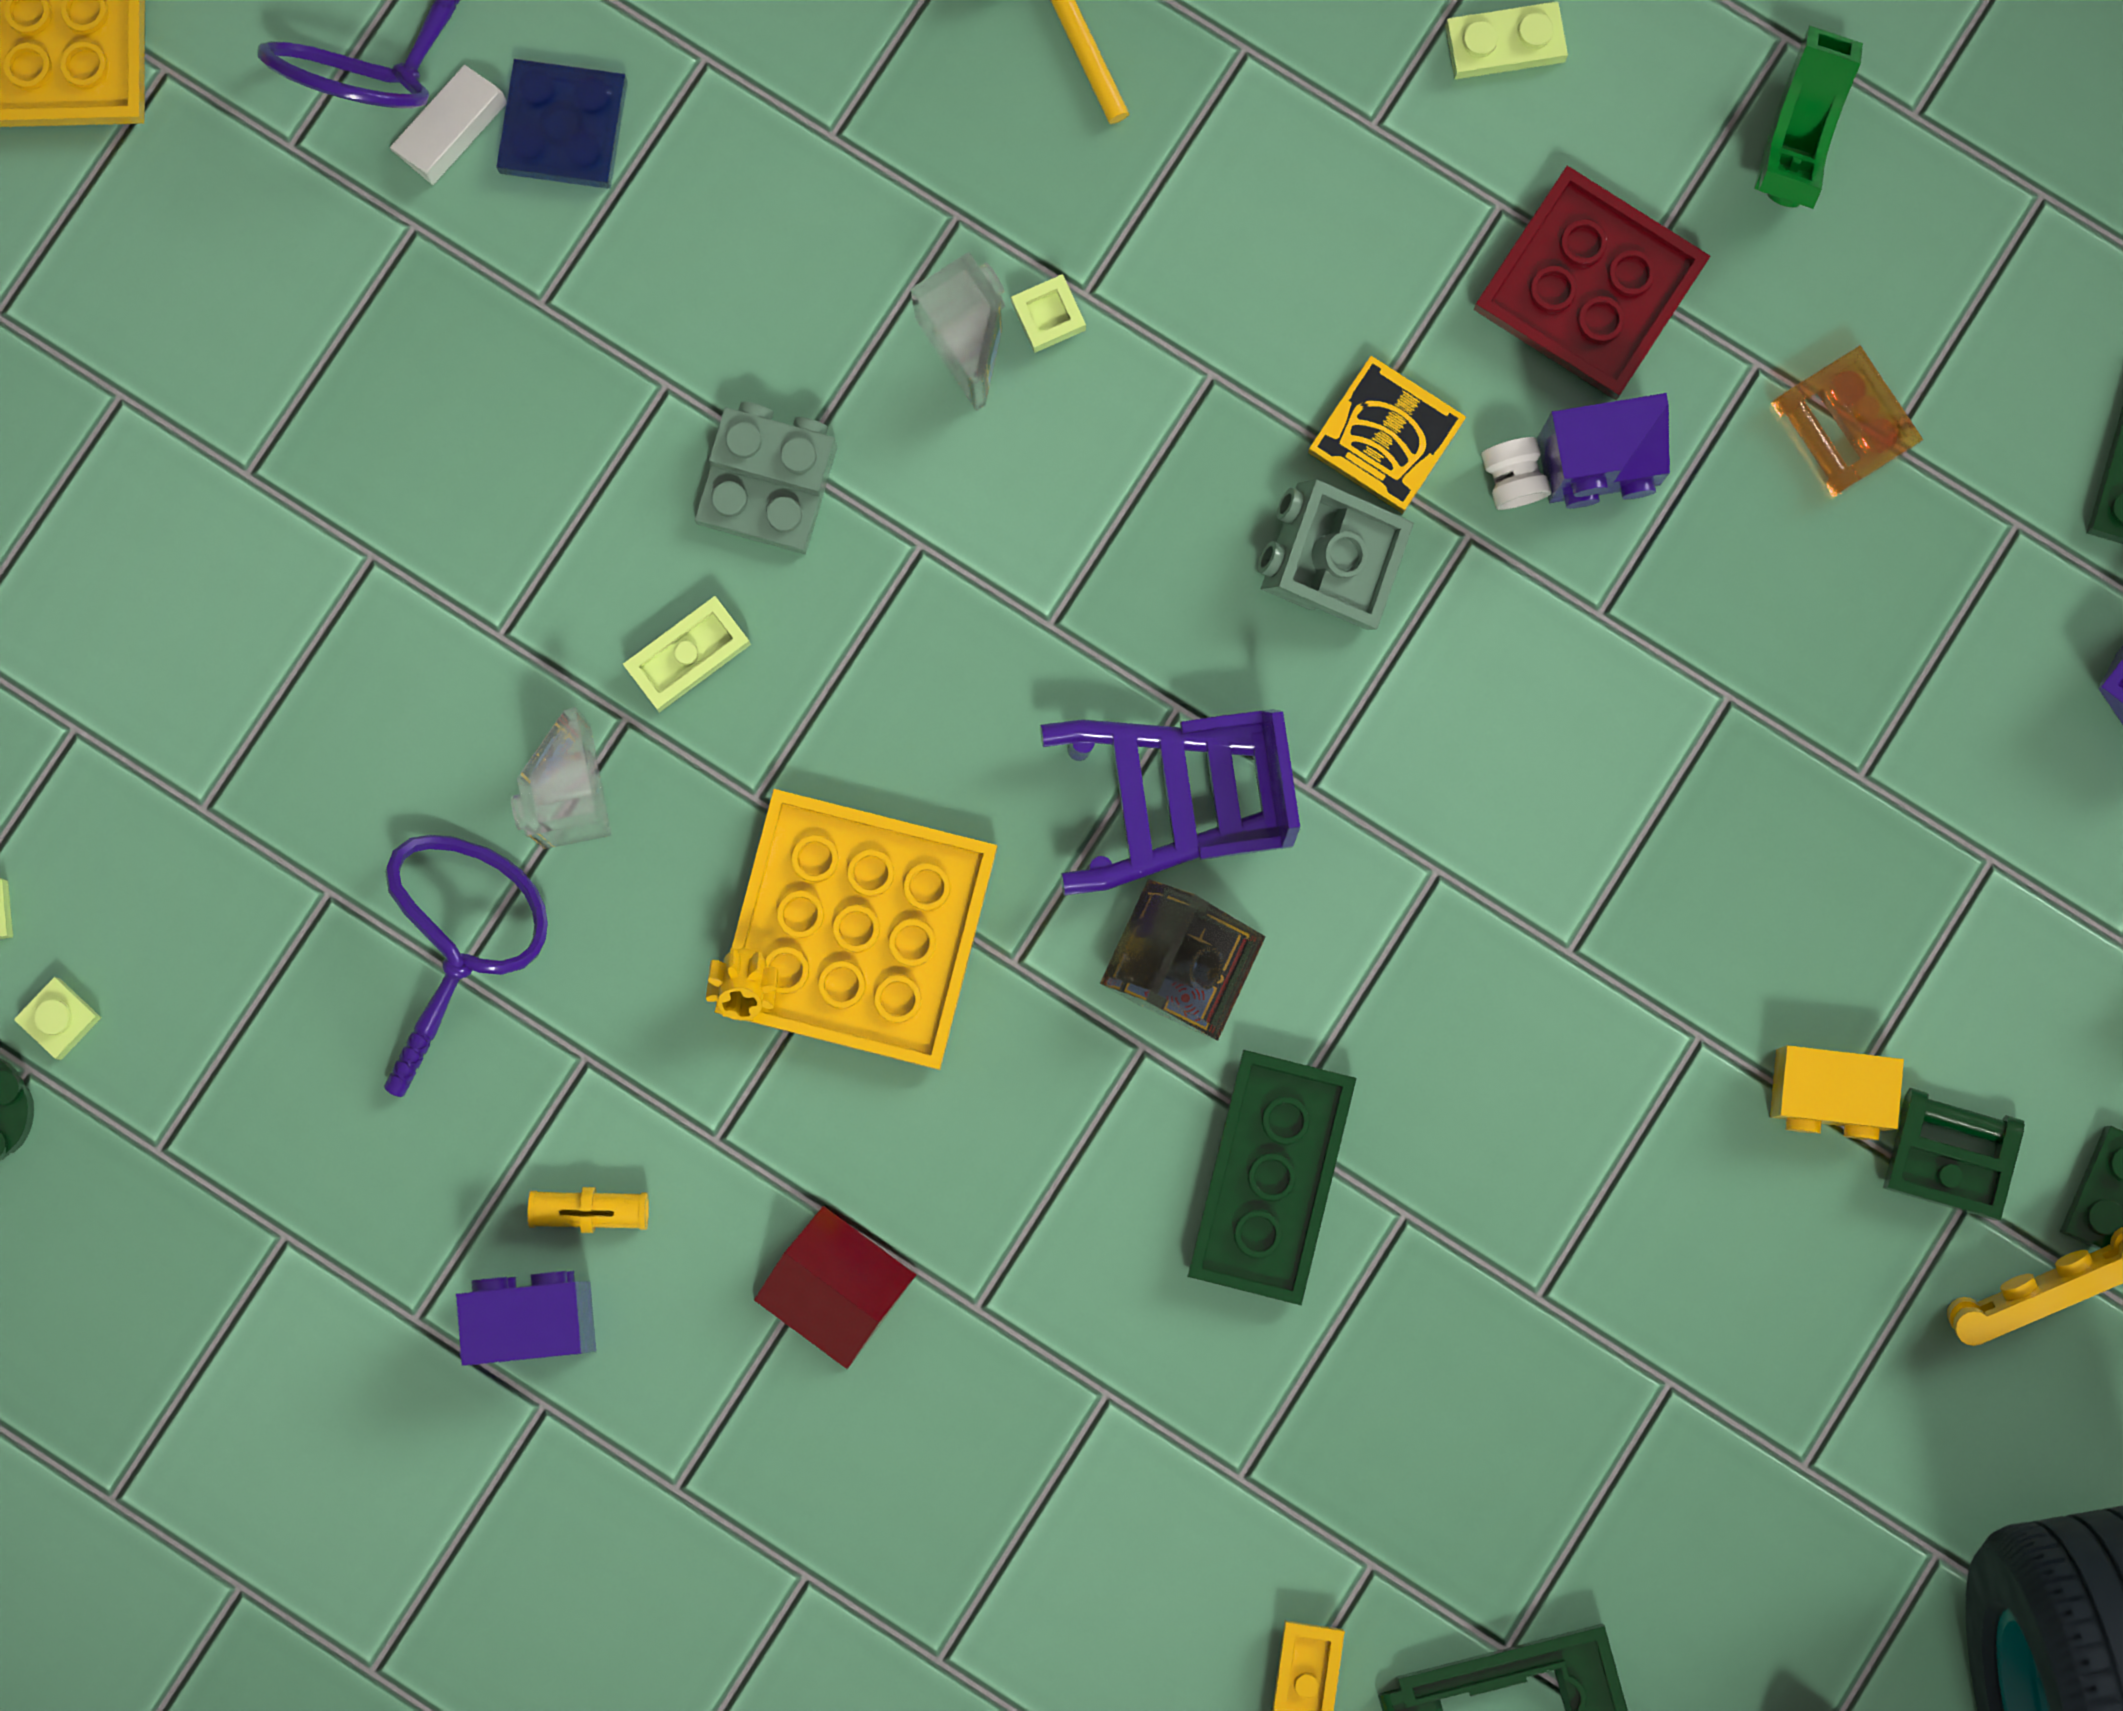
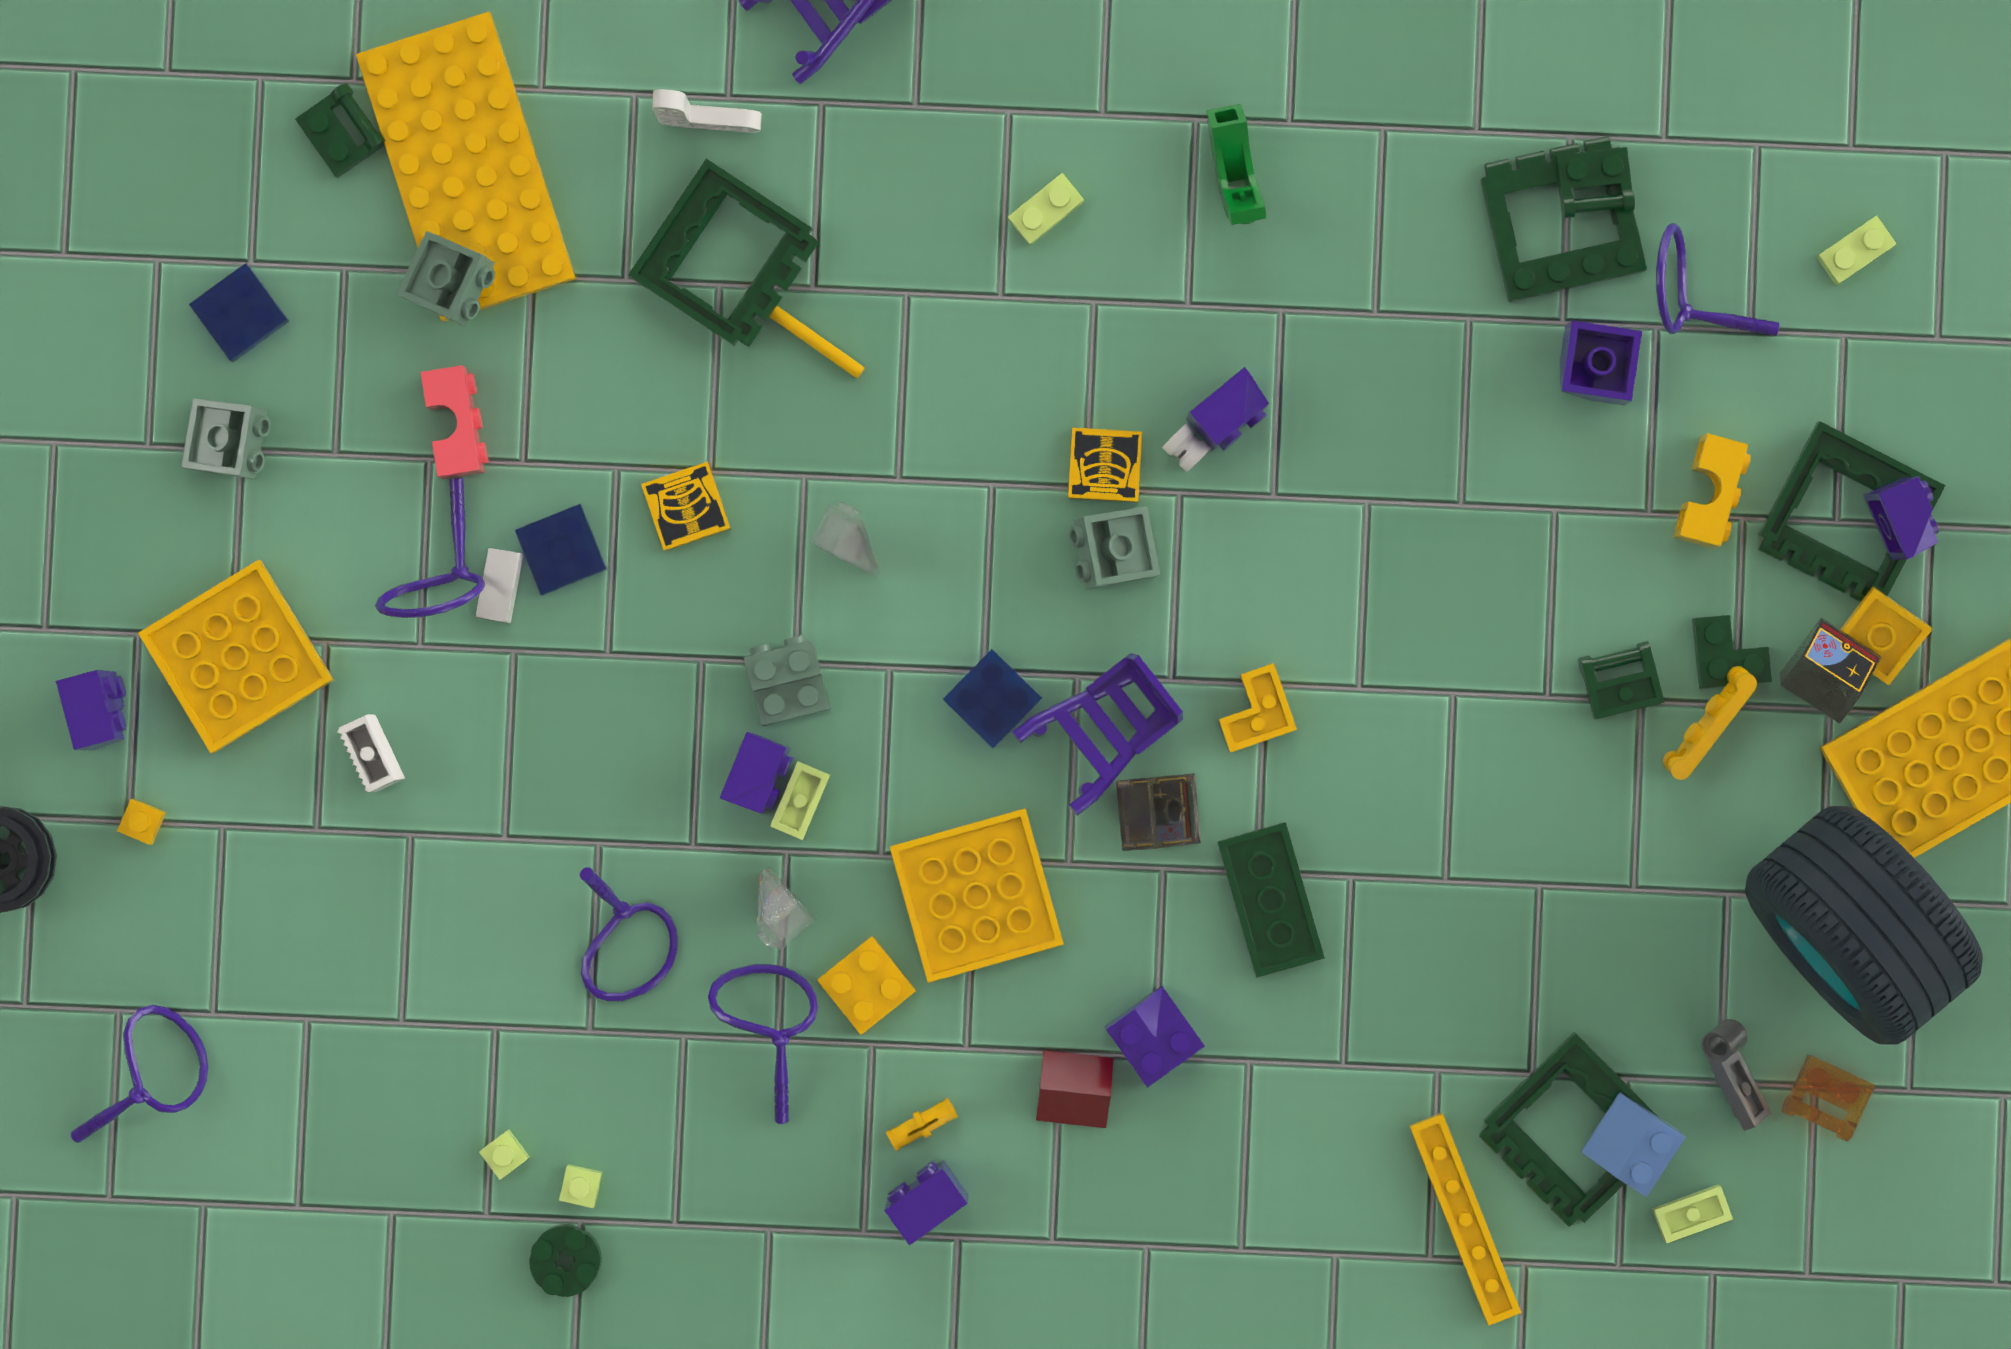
camera: 30 degrees left, 5 degrees up
yellow gear [706,948,779,1020] -> none
yellowish green plate [1011,274,1086,353] -> none
dark red plate [1473,165,1711,401] -> none
yellow brick [1770,1045,1904,1140] -> none
clear orange plate [1771,345,1923,498] -> none
none -> white brick [338,714,405,792]
none -> dark purple piece [580,867,678,1001]
none -> tile [641,461,731,551]
none -> dark purple slope [720,732,794,814]
none -> yellow plate [817,935,916,1035]
none -> clear blue plate [943,649,1042,748]
none -> dark purple slope [1105,986,1205,1088]
none -> yellow plate [1218,663,1297,753]

